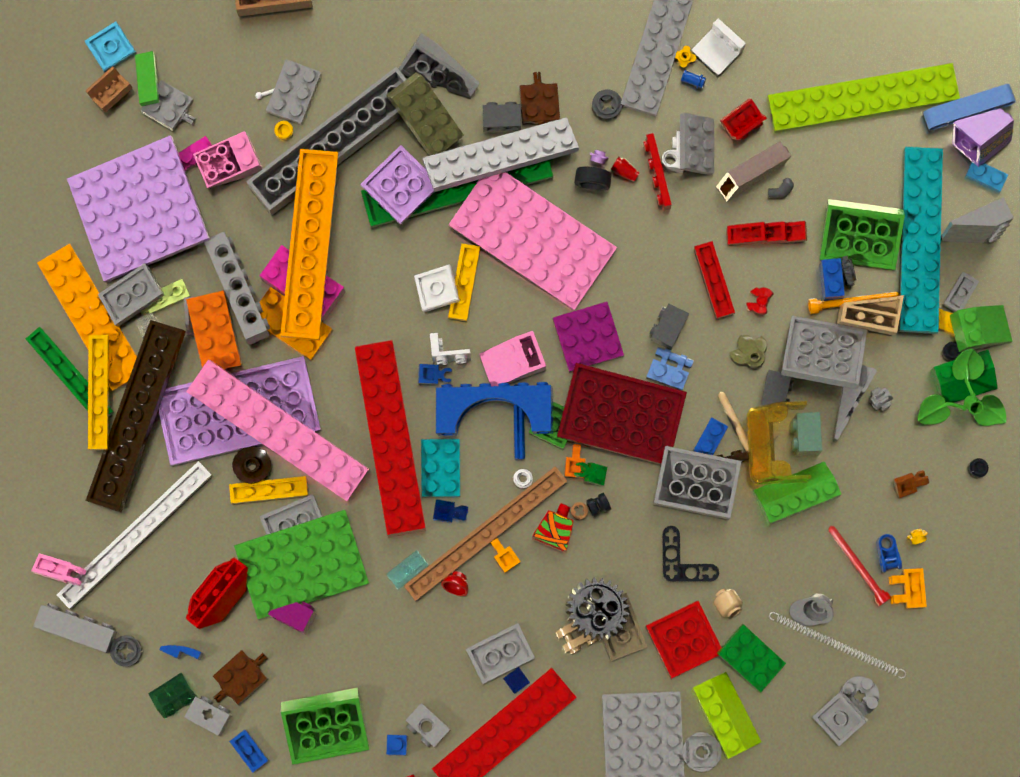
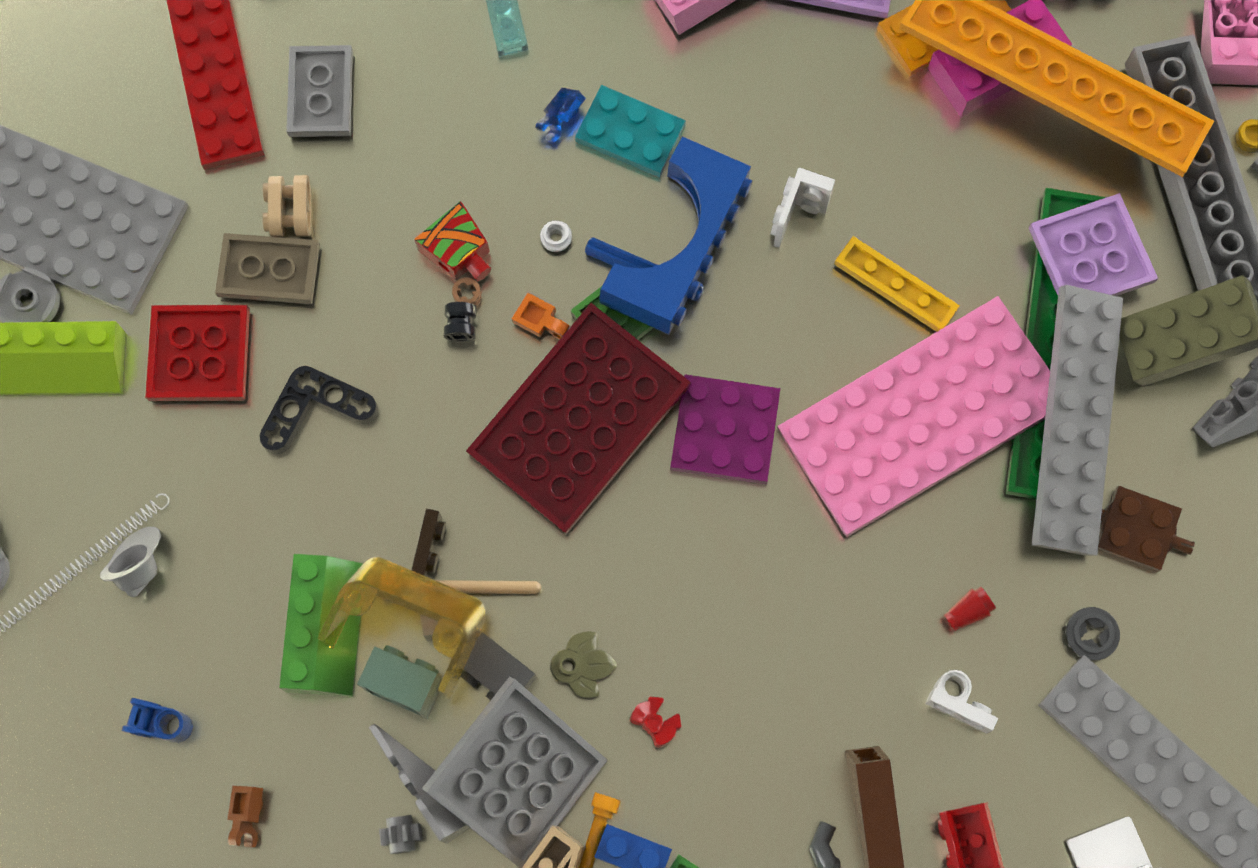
camera: 115 degrees right, 5 degrees down
red brick [355,340,426,538] -> none
medium nougat plate [404,466,567,601] -> none
white tile [414,264,460,313] -> none
blue plate [418,364,452,385] -> none
red piece [441,571,469,596] -> none
bright pink slope [479,331,546,386] -> none
dark grey brick [483,102,521,132] -> none
light orange plate [491,538,521,573] -> none
clear blue plate [503,667,530,694] -> none
gear [566,577,629,641] -> none
black tyre [574,166,612,190] -> none
green plate [574,462,607,486] -> none
lavender plate [590,150,609,164] -> none
red plate [643,133,672,211] -> none
medium blue plate [646,347,694,390] -> none
dark grey brick [650,303,689,350] -> none
light grey slope [653,446,742,520] -> none
yellow plate [675,46,696,68] -> none
light grey plate [680,113,714,175] -> none
blue pin [681,70,706,89] -> none
blue brick [693,417,728,455] -> none
red plate [694,241,735,319] -> none
tan head [714,588,743,618] -> none
green plate [717,624,786,693] -> none
red slope [727,221,807,245] -> none
piece [828,526,892,606] -> none
light orange plate [888,568,927,609] -> none
yellow plate [907,528,928,544] -> none

